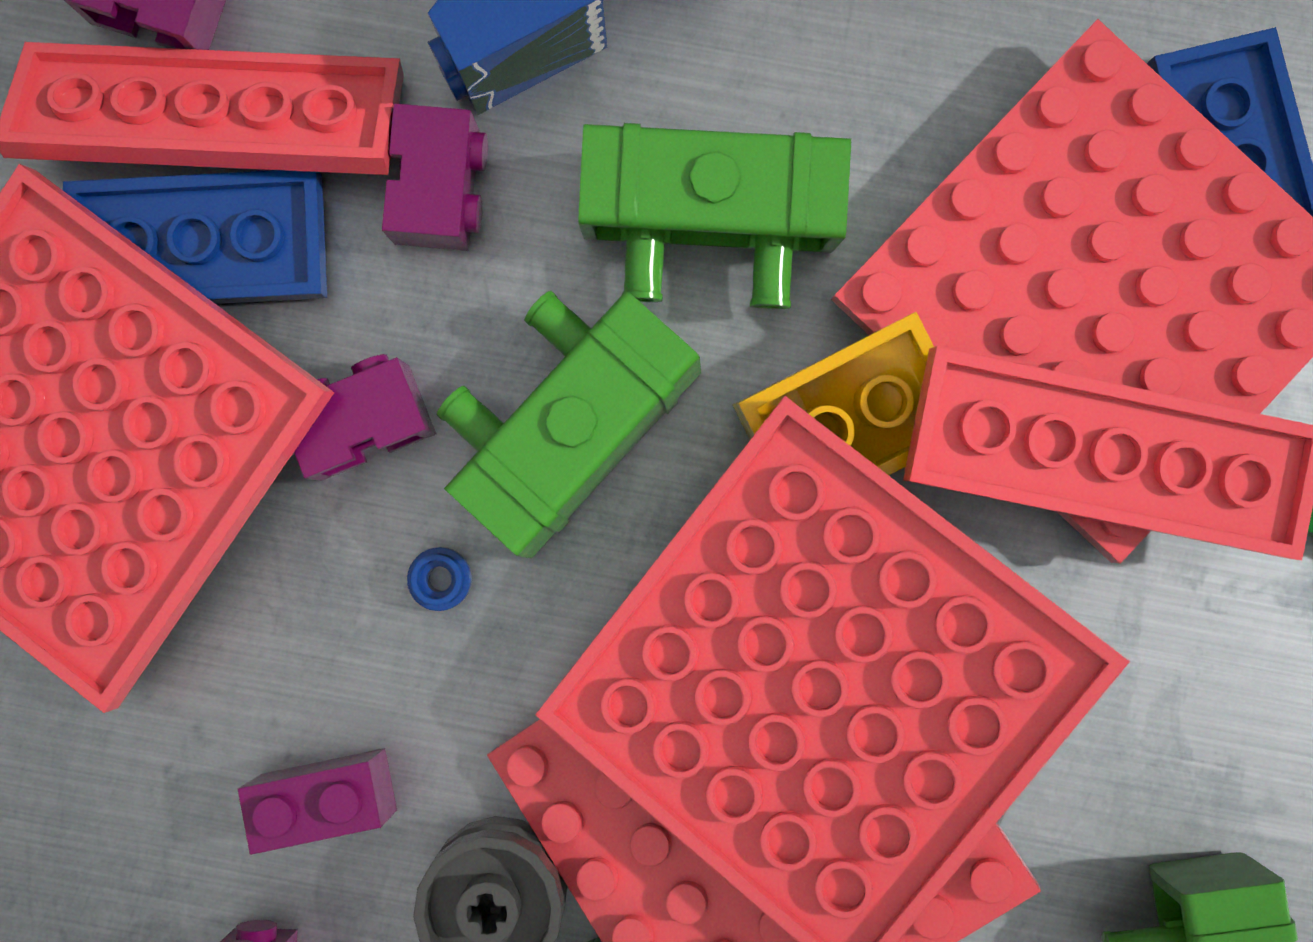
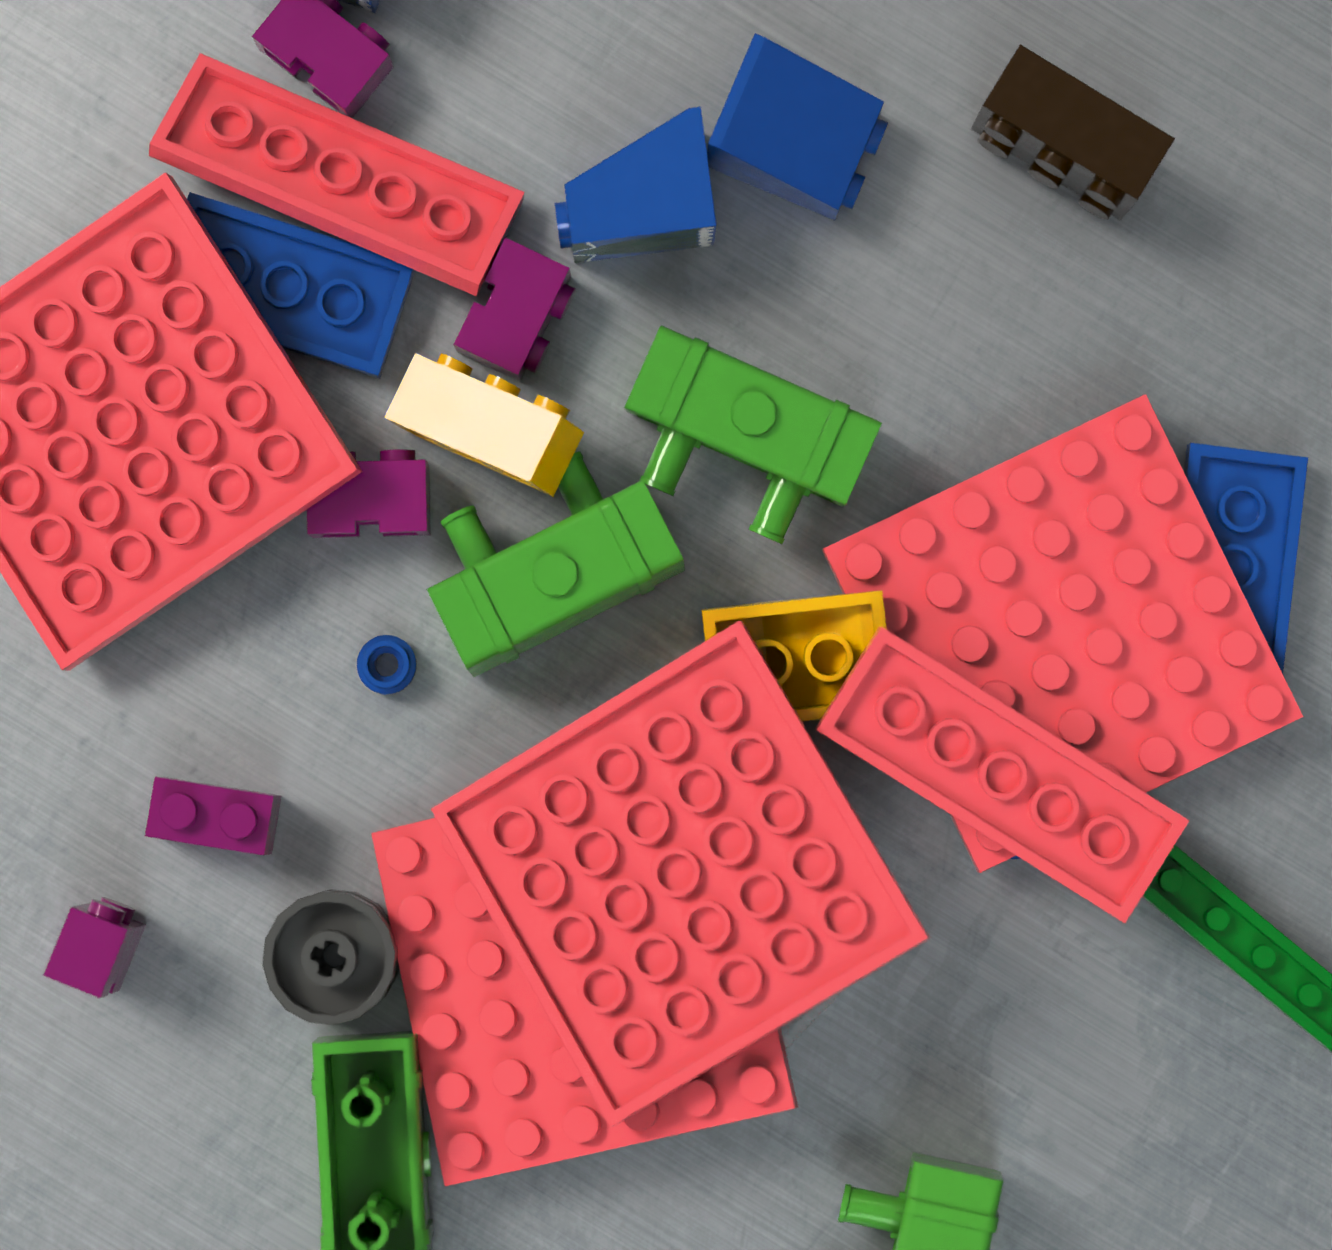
camera: 15 degrees right, 0 degrees up
none -> brick [384,353,584,497]

